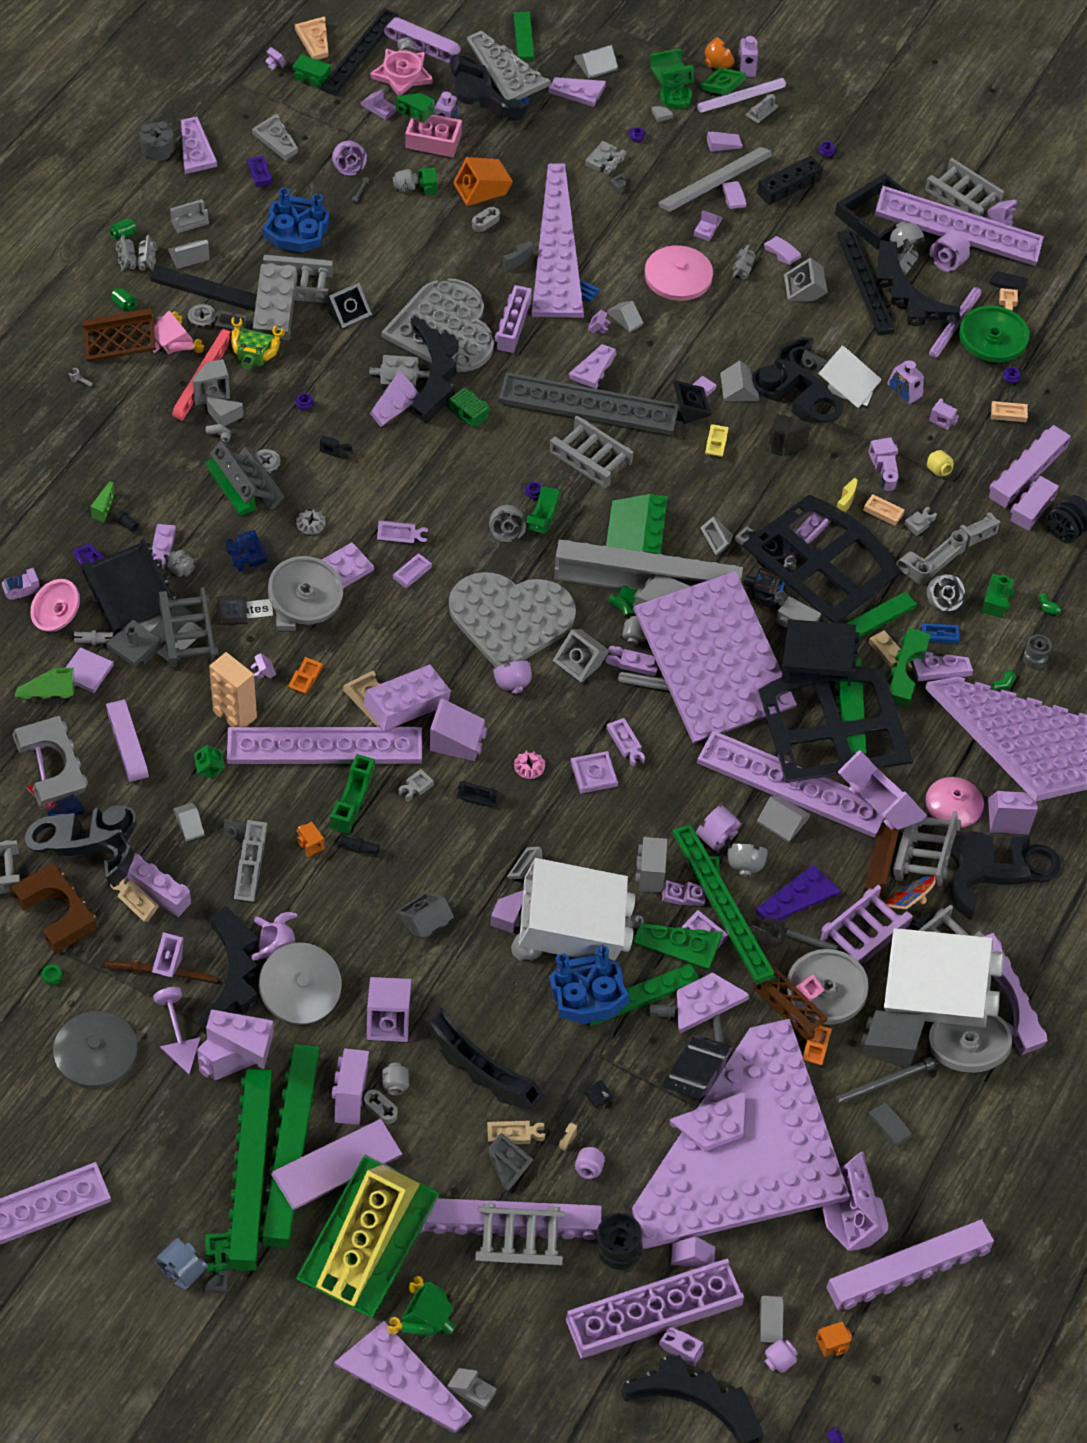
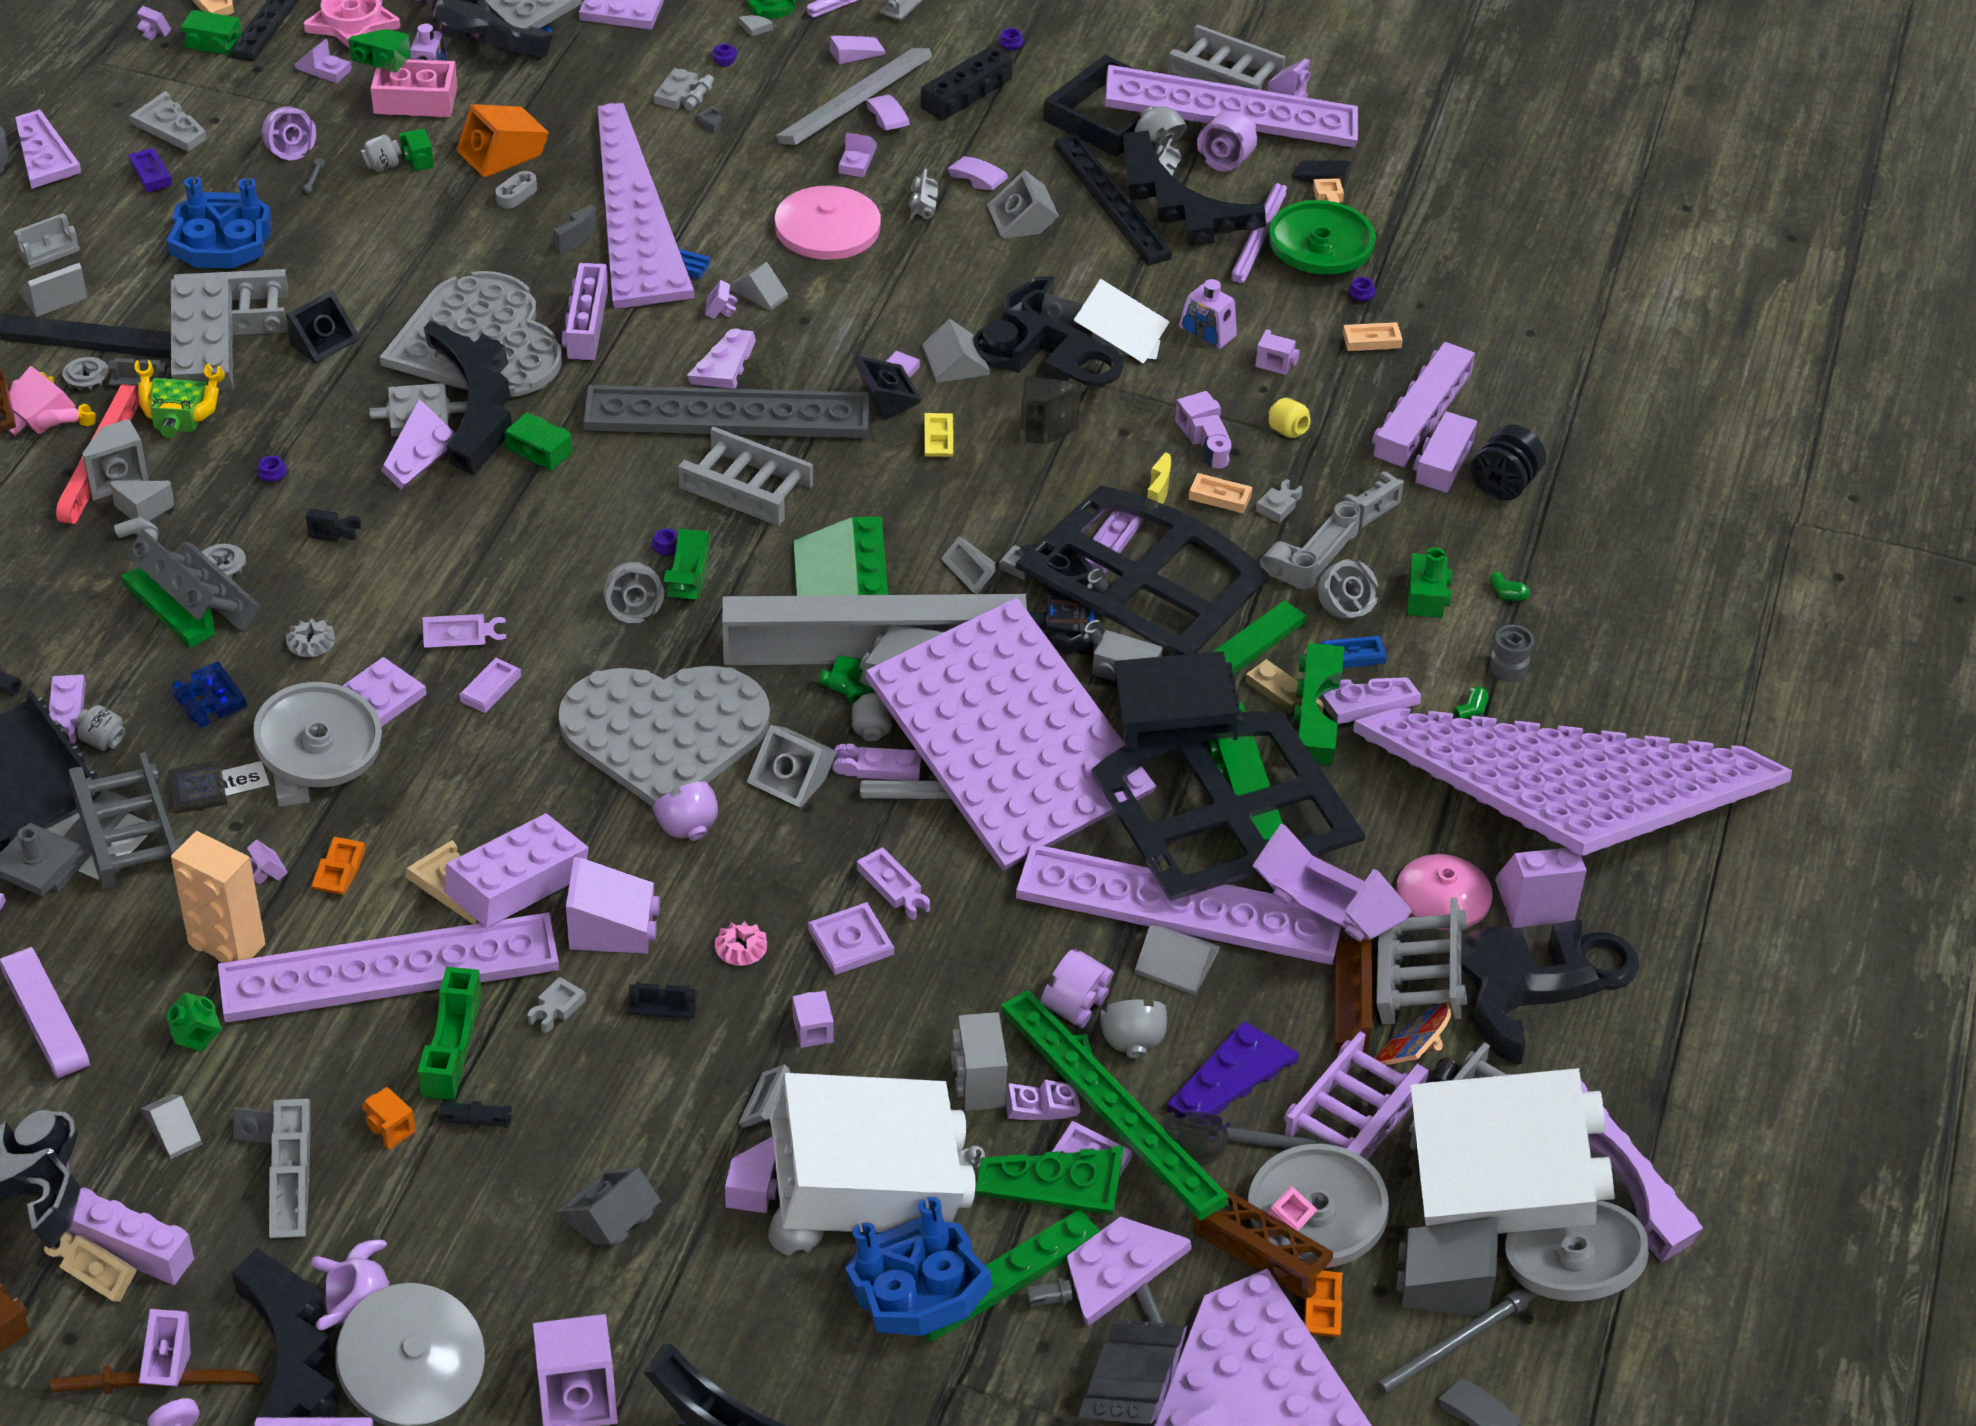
camera: 10 degrees left, 10 degrees down
none -> lavender brick [793,991,833,1048]

